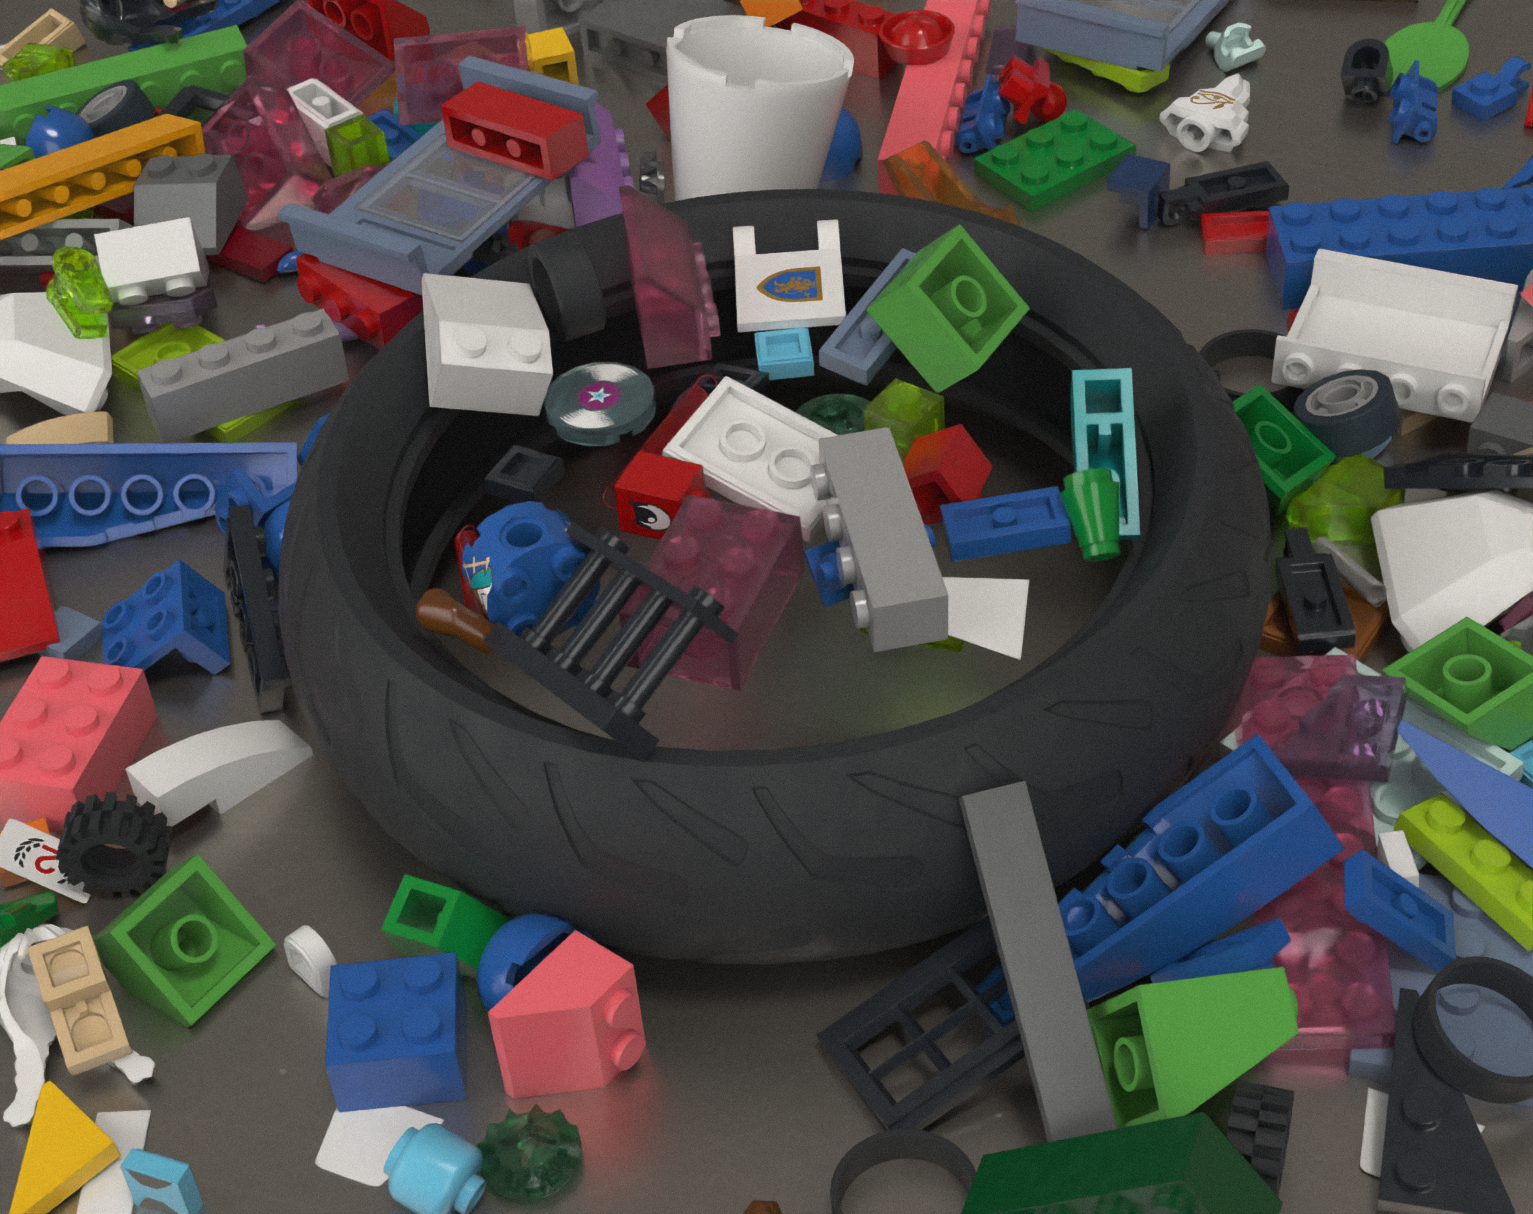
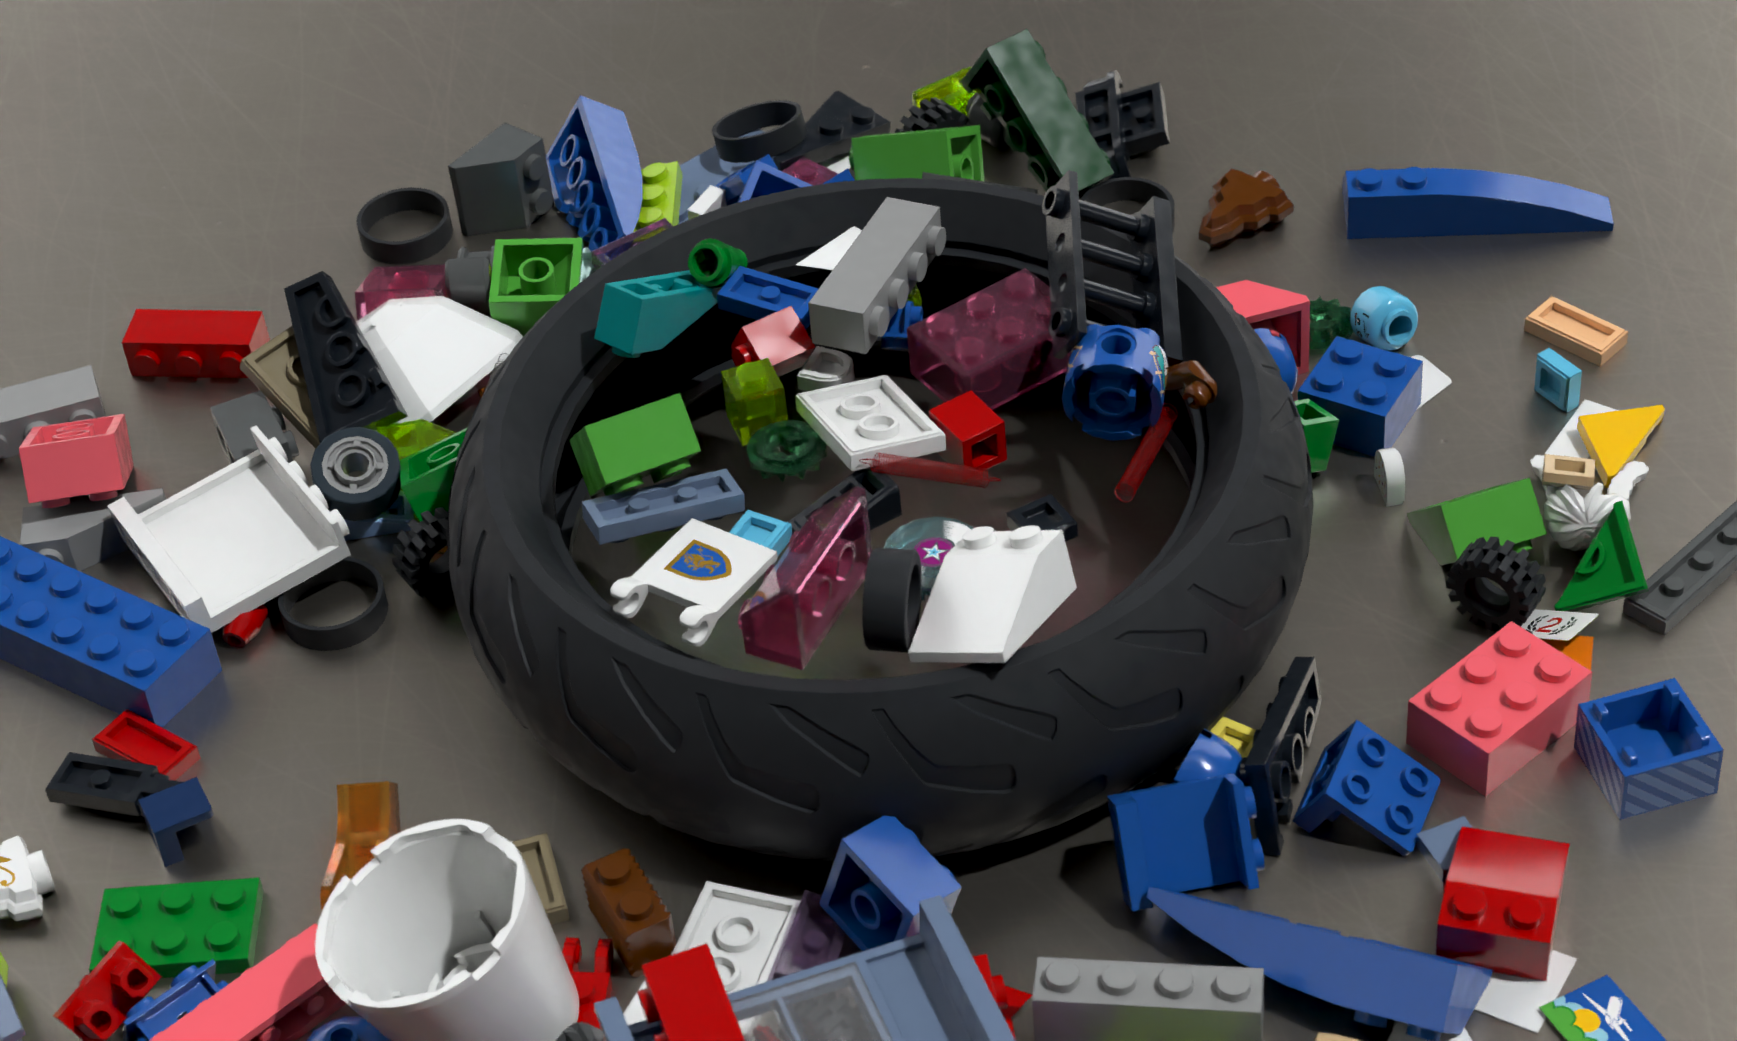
camera: 145 degrees left, 0 degrees up
white slope [126,720,313,827] -> none

